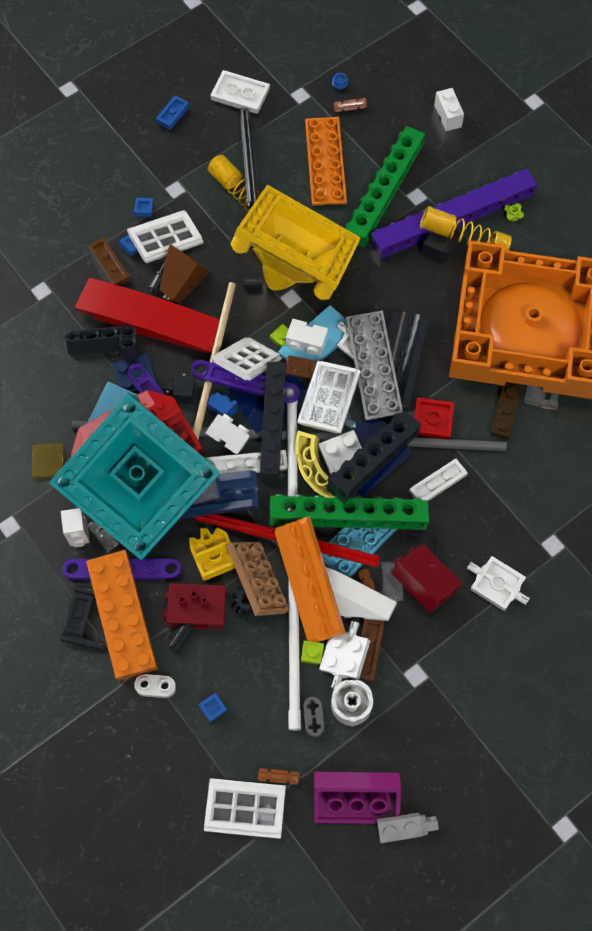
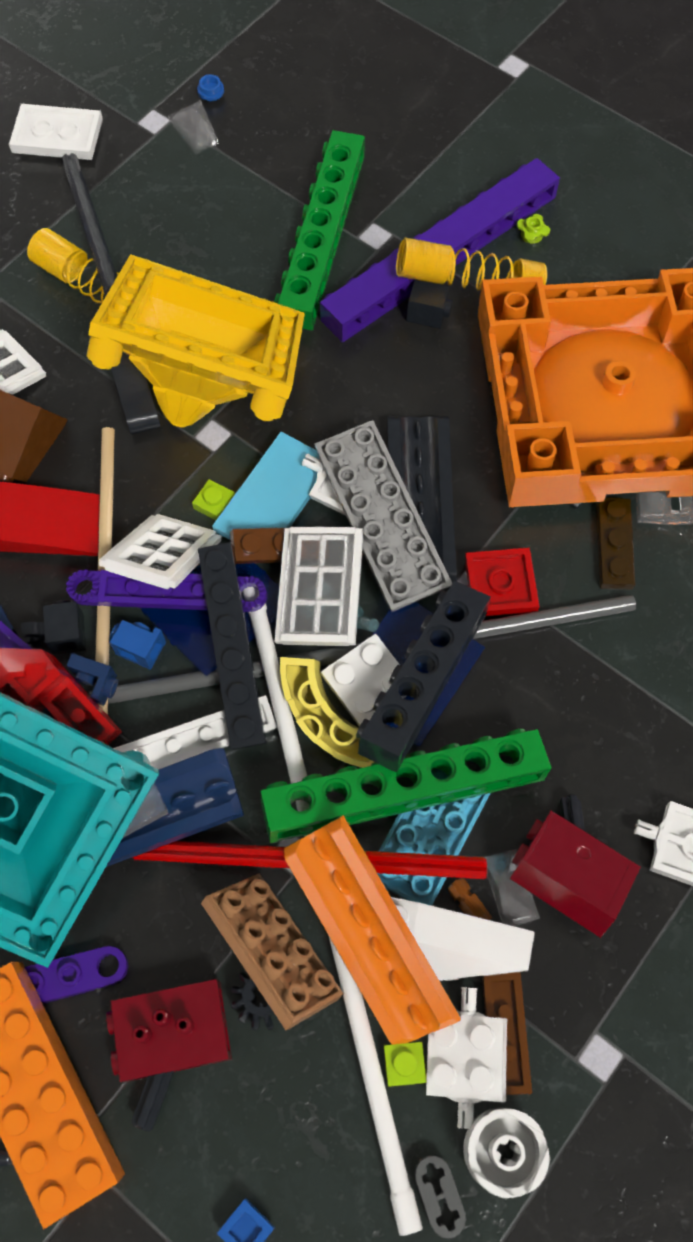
camera: 15 degrees left, 0 degrees up
white plate [134,674,176,698] -> none
yellow plate [189,528,235,581] -> none
white brick [206,413,251,455] -> none
white brick [286,319,328,356] -> none
orange plate [305,117,347,206] -> none
dark orange axle [334,98,367,112] -> none
white plate [409,459,467,501] -> none
white brick [434,88,464,131] -> none
none -> dark blue bracket [66,653,118,706]
none -> clear slope [167,100,218,154]

